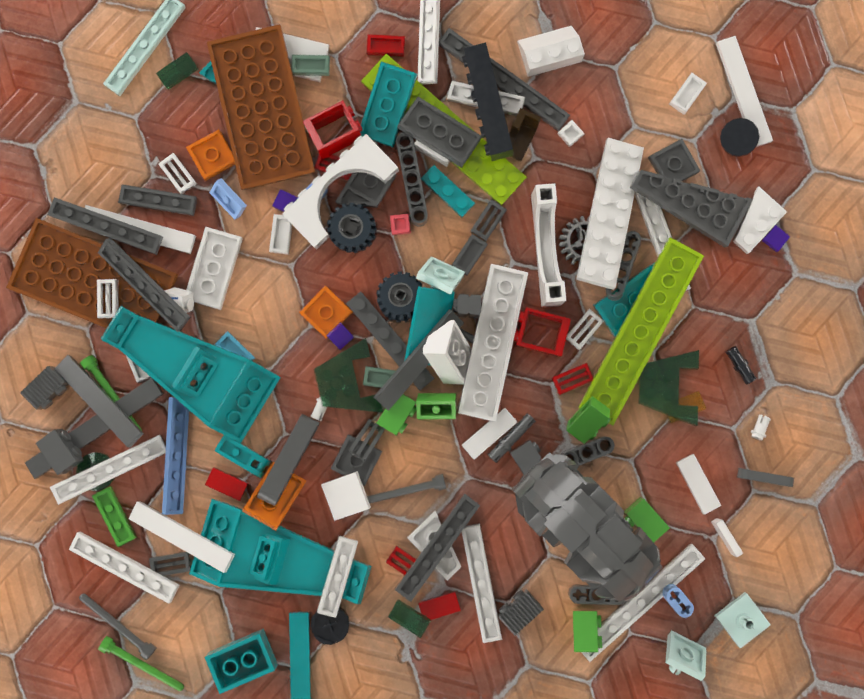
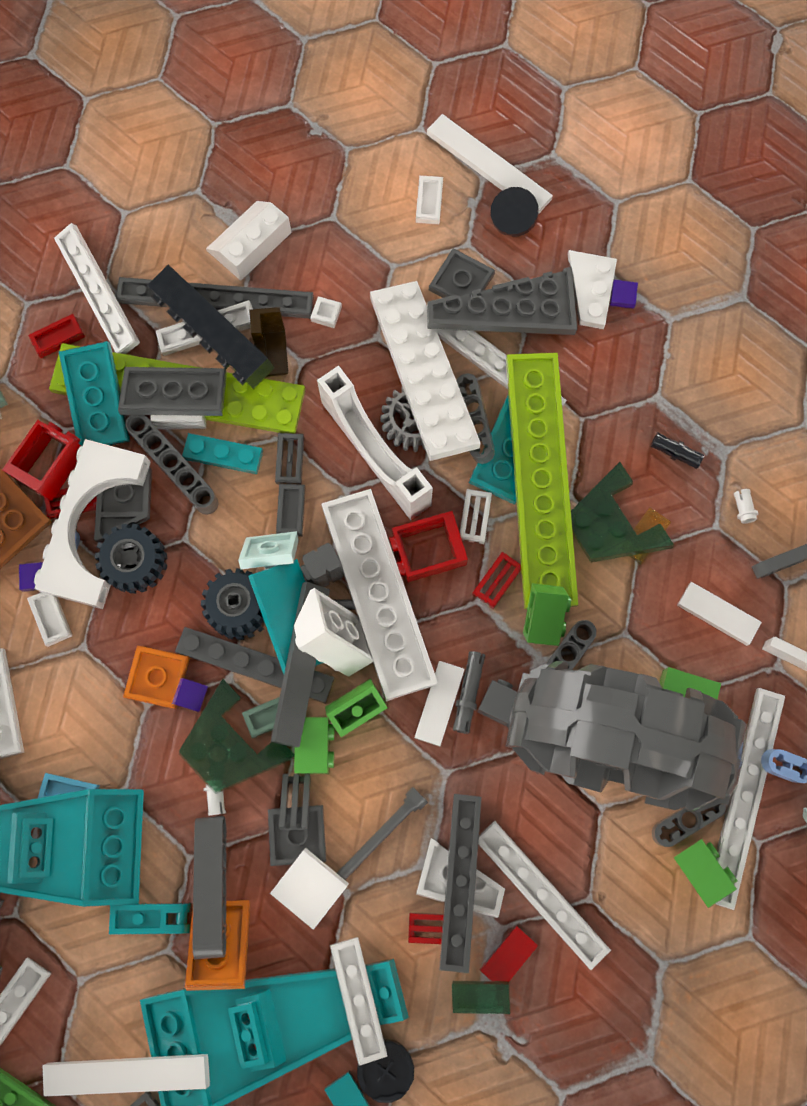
camera: 30 degrees left, 10 degrees down
medium blue plate [162,397,189,515] -> none
red tile [205,467,249,501] -> none
coral tile [390,214,411,235] -> none
dark grey brick [498,589,544,636] -> none

